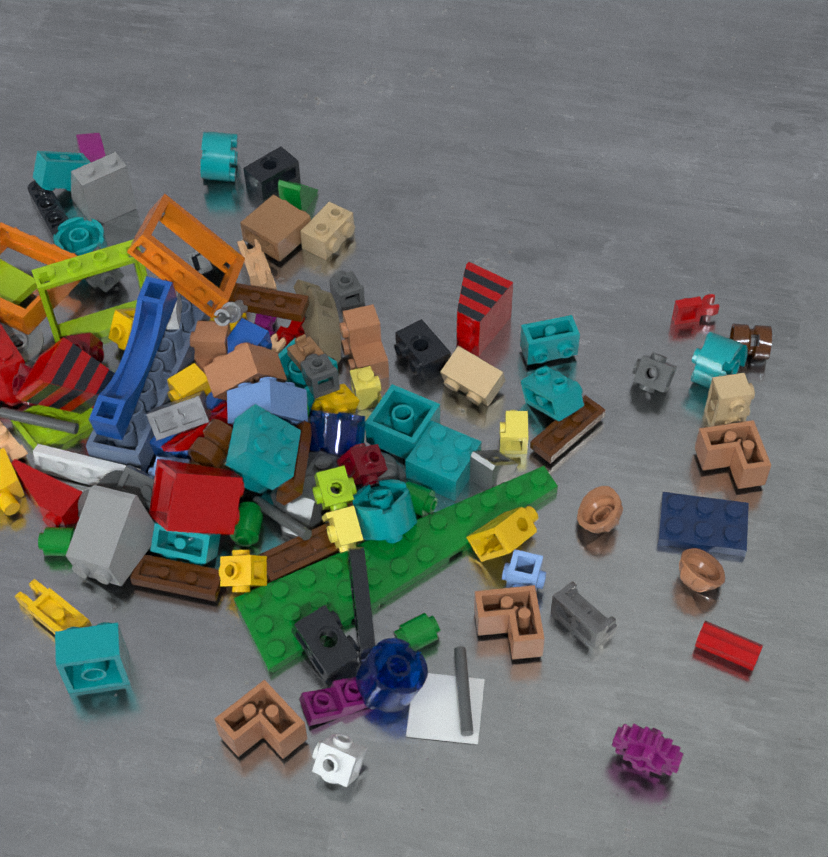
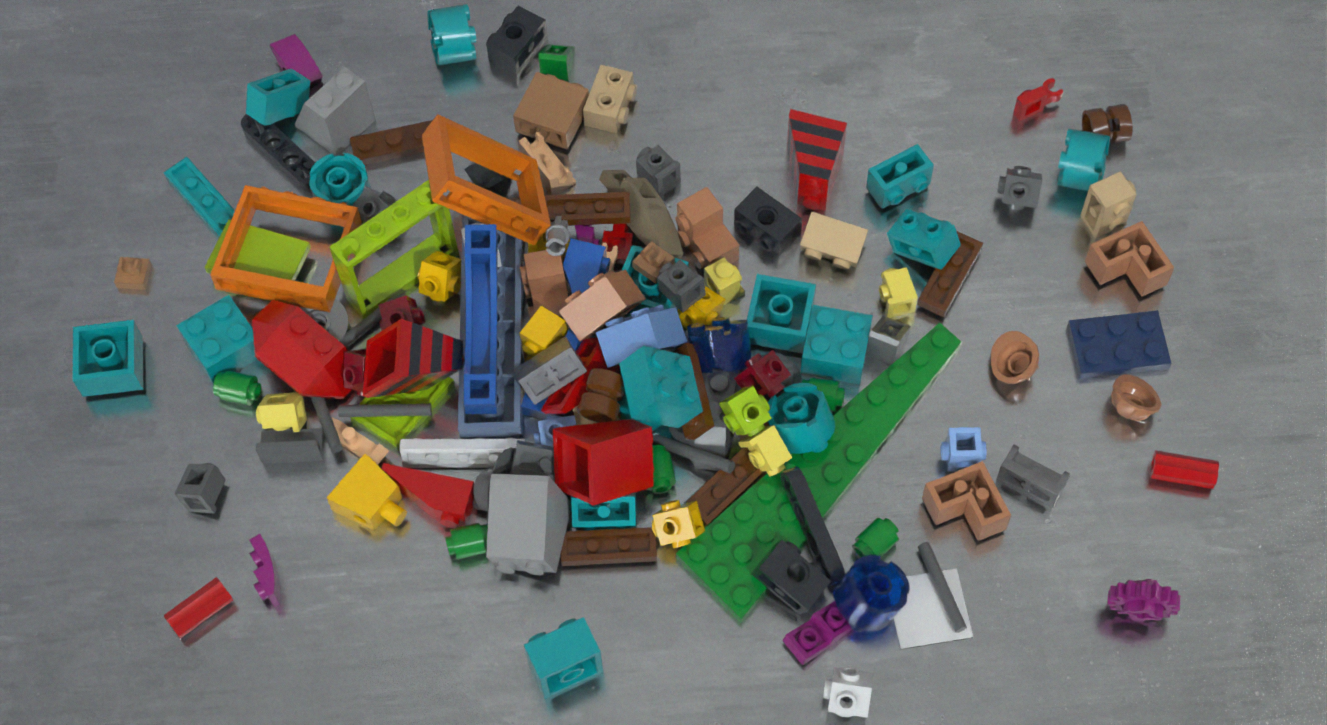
camera: 15 degrees left, 10 degrees up
yellow hinge [15,579,92,634] -> none
nougat brick [214,679,308,759] -> none
yellow torso [466,506,538,562] -> none
none -> reddish brown plate [350,120,433,165]

